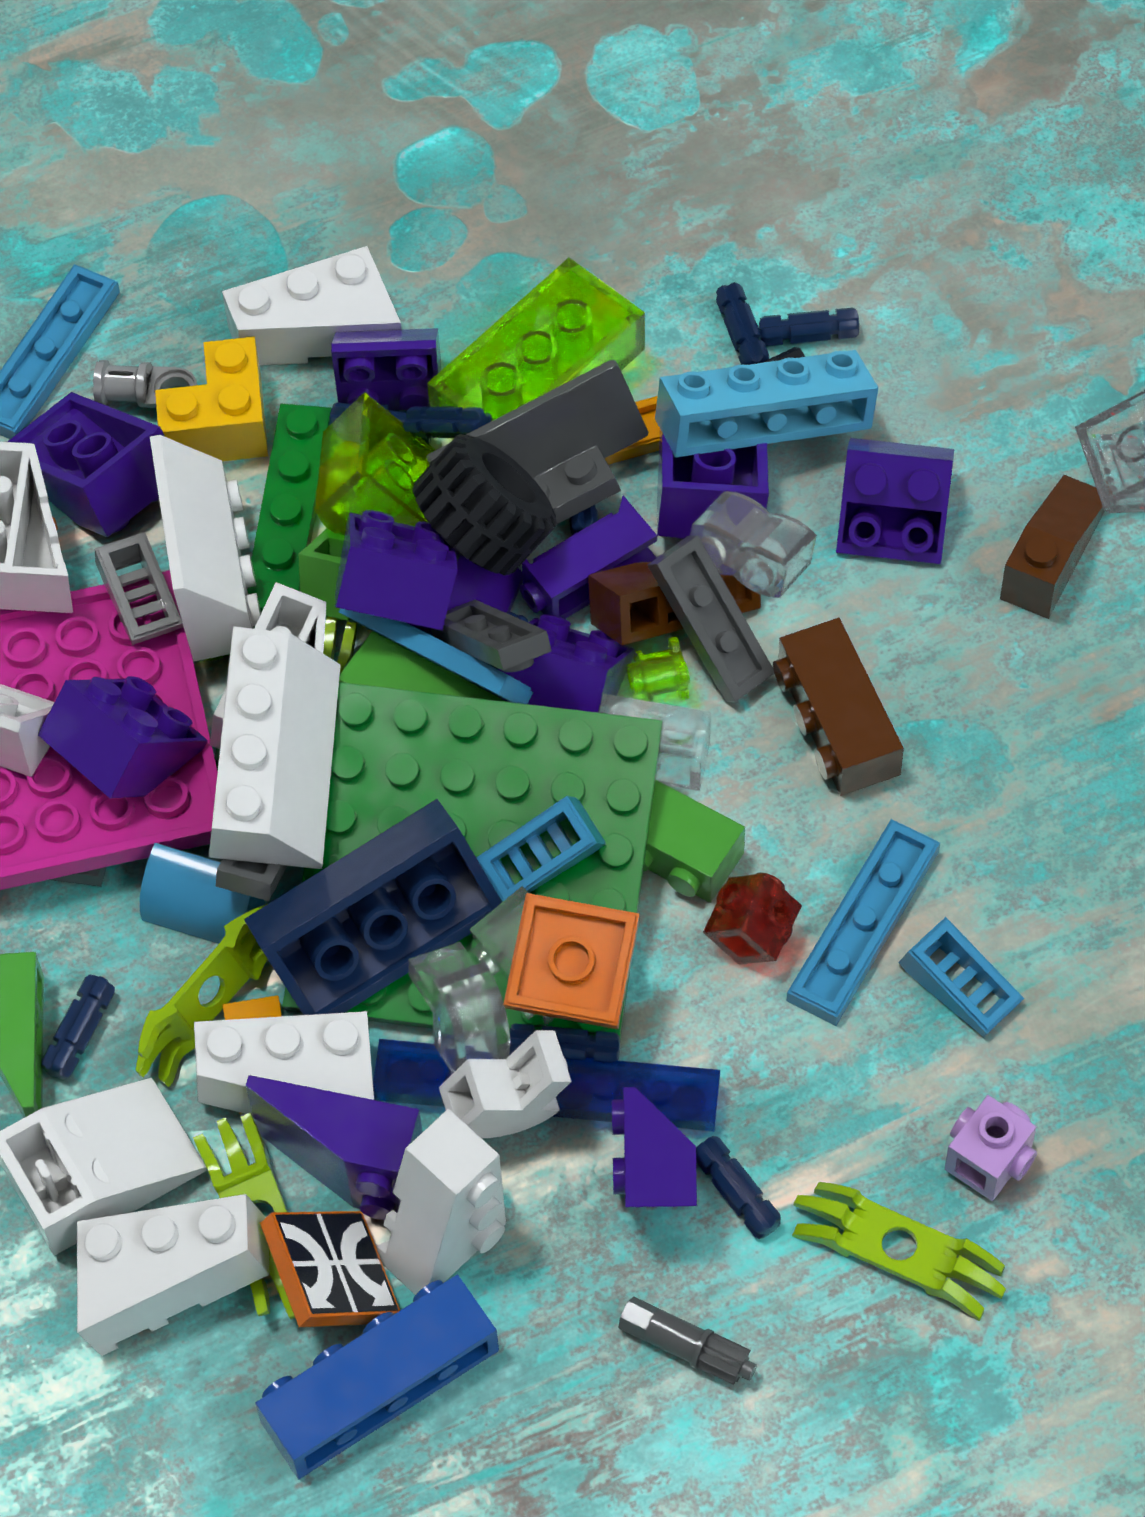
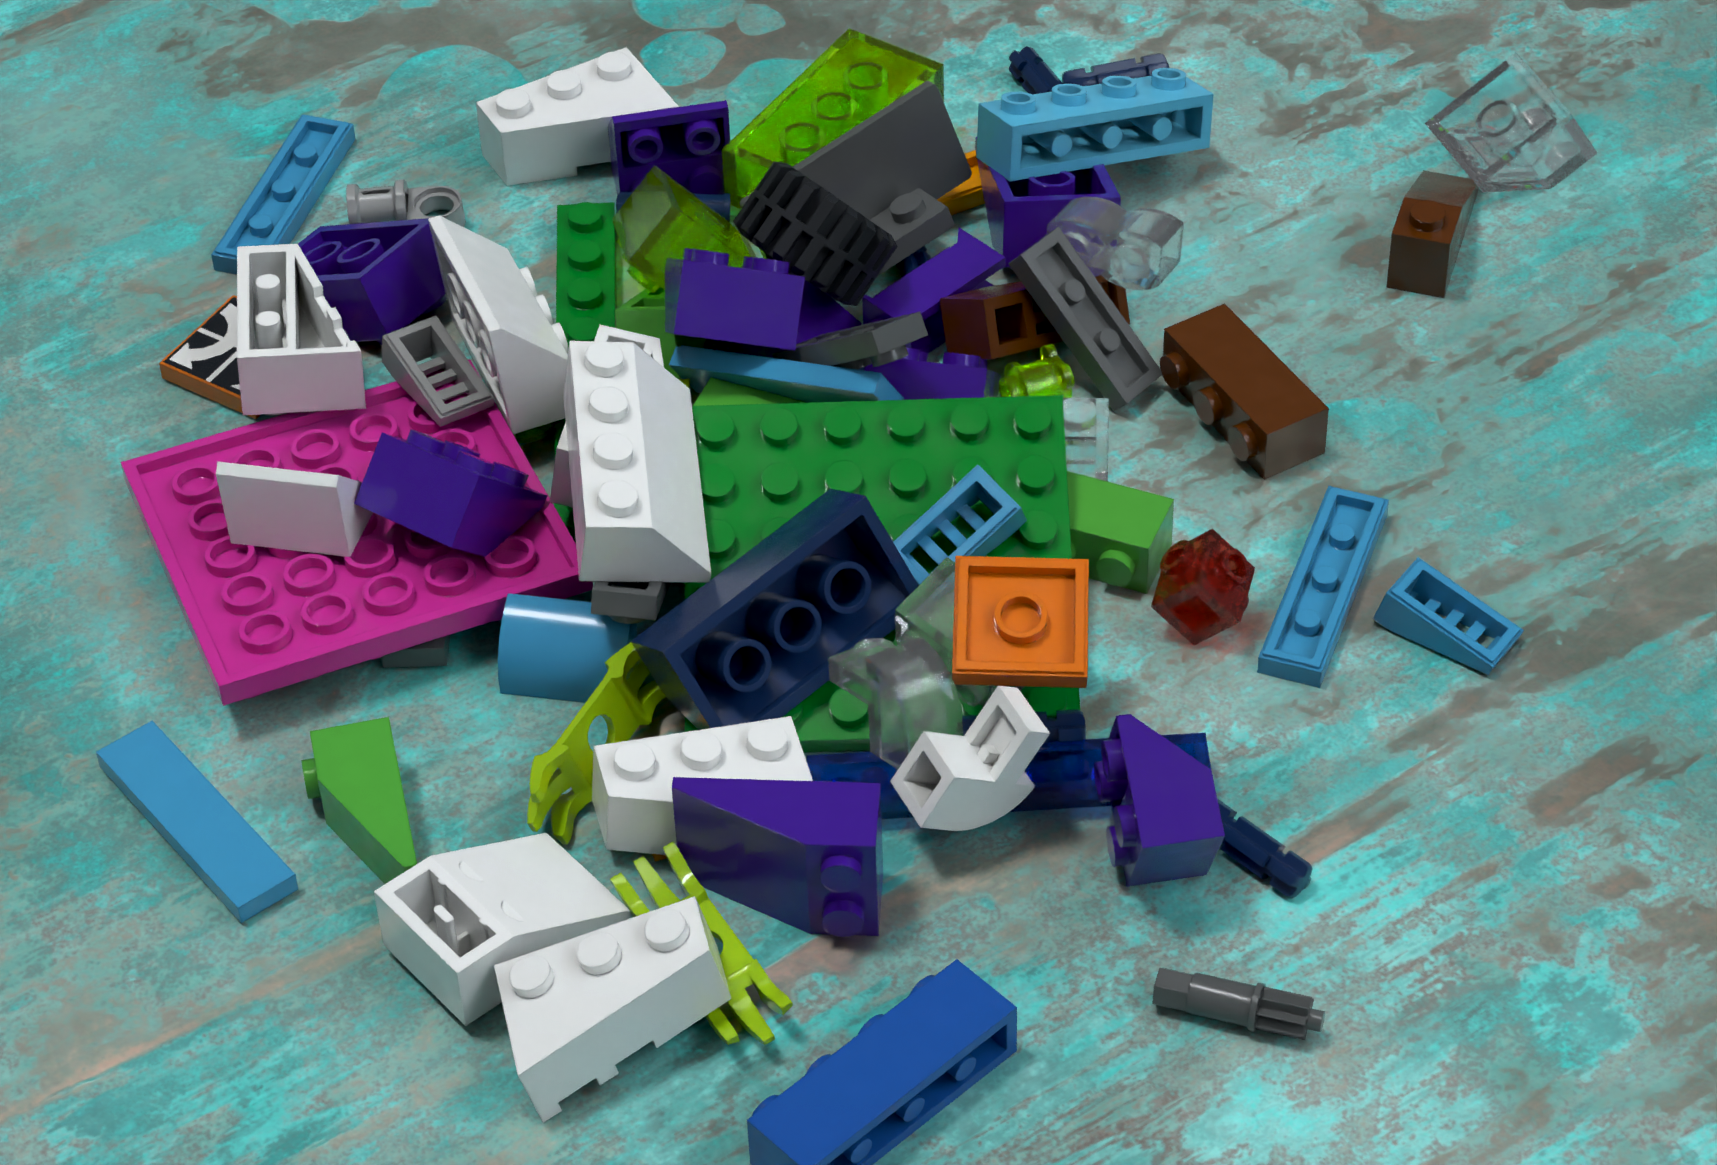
camera: 10 degrees left, 15 degrees down
dark blue axle [41,974,115,1080] -> none
yellow brick [155,337,268,462] -> none
tile [260,1211,400,1327] -> none
white wedge [377,1108,506,1295] -> none
dark blue axle [402,406,493,438] -> none
lime piece [792,1182,1006,1321] -> none
dark purple slope [836,438,954,564] -> none
lavender brick [944,1095,1037,1202] -> none

